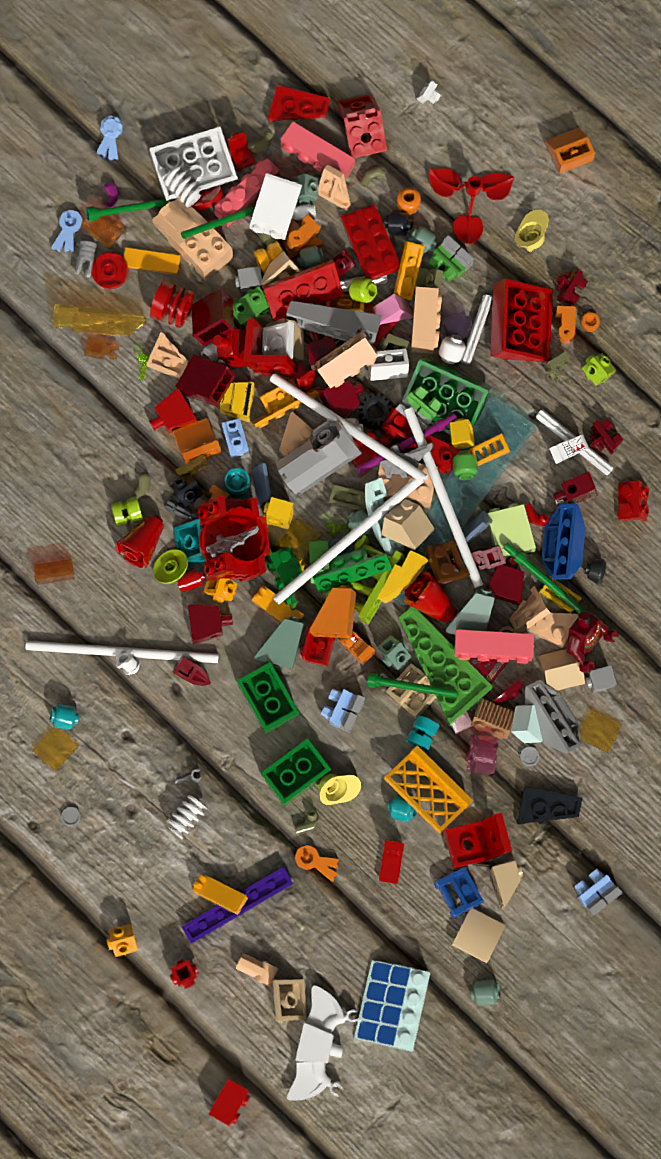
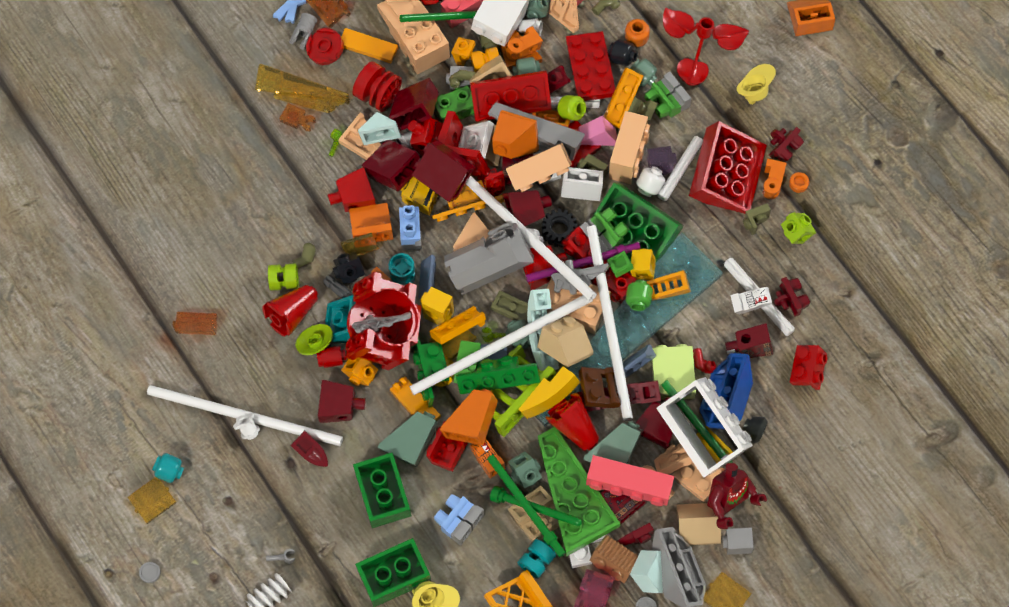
camera: 15 degrees right, 10 degrees down
none -> light aqua slope [358,112,401,145]
none -> dark red brick [412,140,476,202]
none -> light orange hinge [429,306,486,345]
none -> olive arm [449,70,477,88]
none -> light orange bracket [451,37,476,66]
none -> green bar [487,455,566,558]
none -> orange slope [492,110,539,159]
none -> bright green tile [607,251,634,278]
none -> white hose [657,377,753,477]

